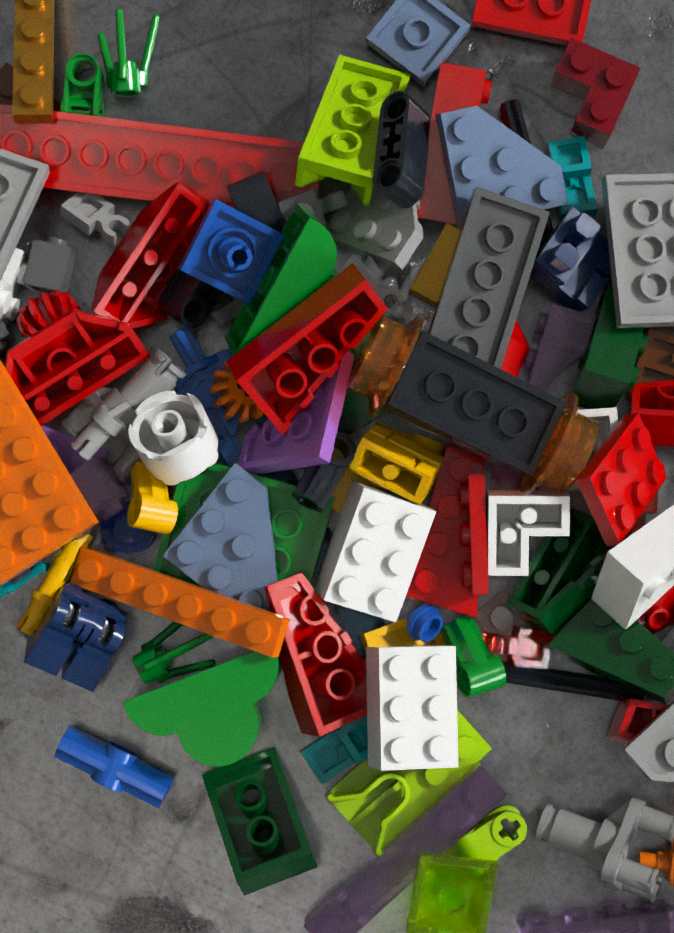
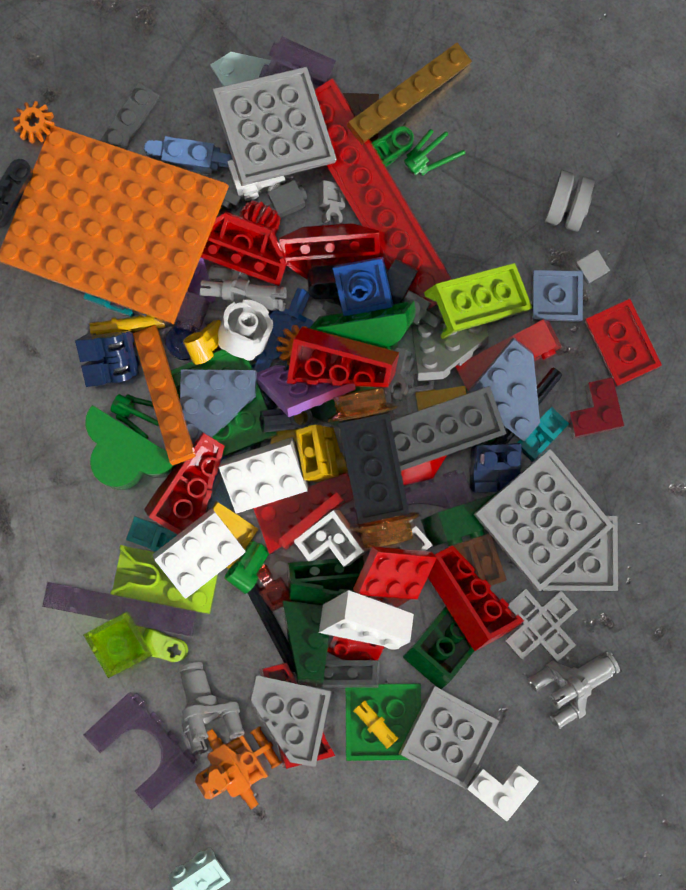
camera: 50 degrees right, 0 degrees up
blue piece [54,725,174,808] -> none
dark green slope [202,747,318,896] -> none
black beam [373,91,430,208] -> none
blue plate [406,604,443,642] -> none

